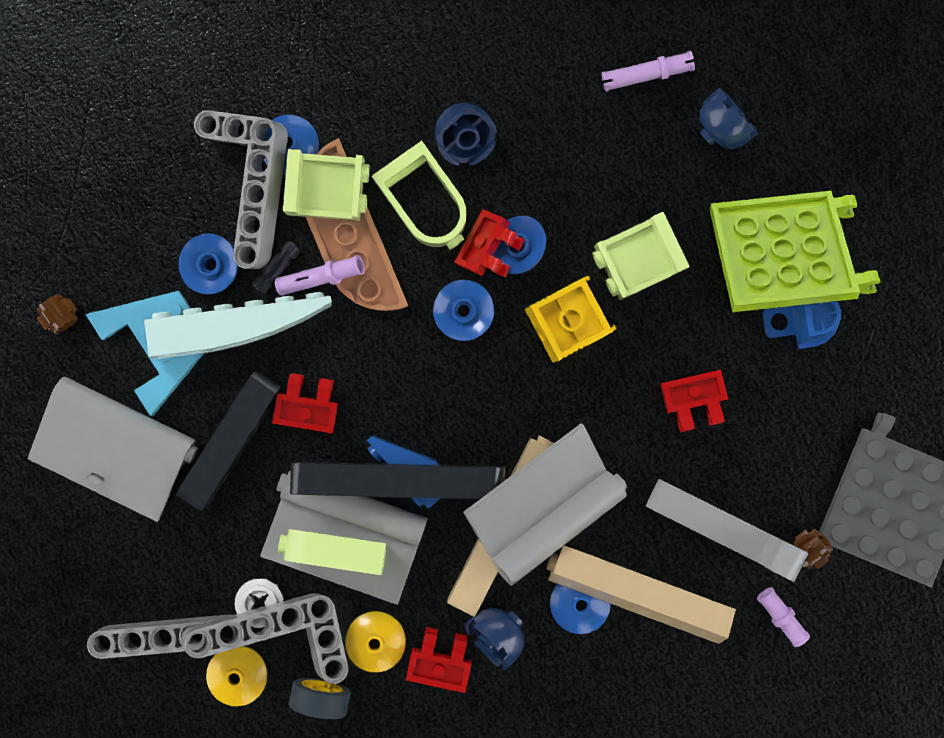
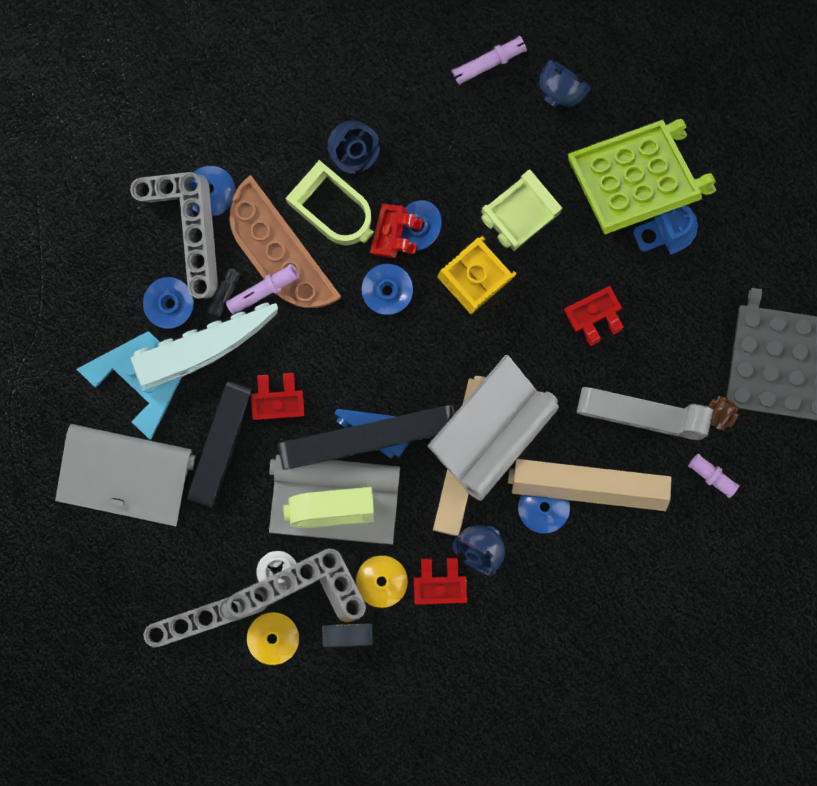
camera: 15 degrees left, 5 degrees down
reddish brown gear [37,294,78,334] -> none
yellowish green panel [283,149,370,221] -> none

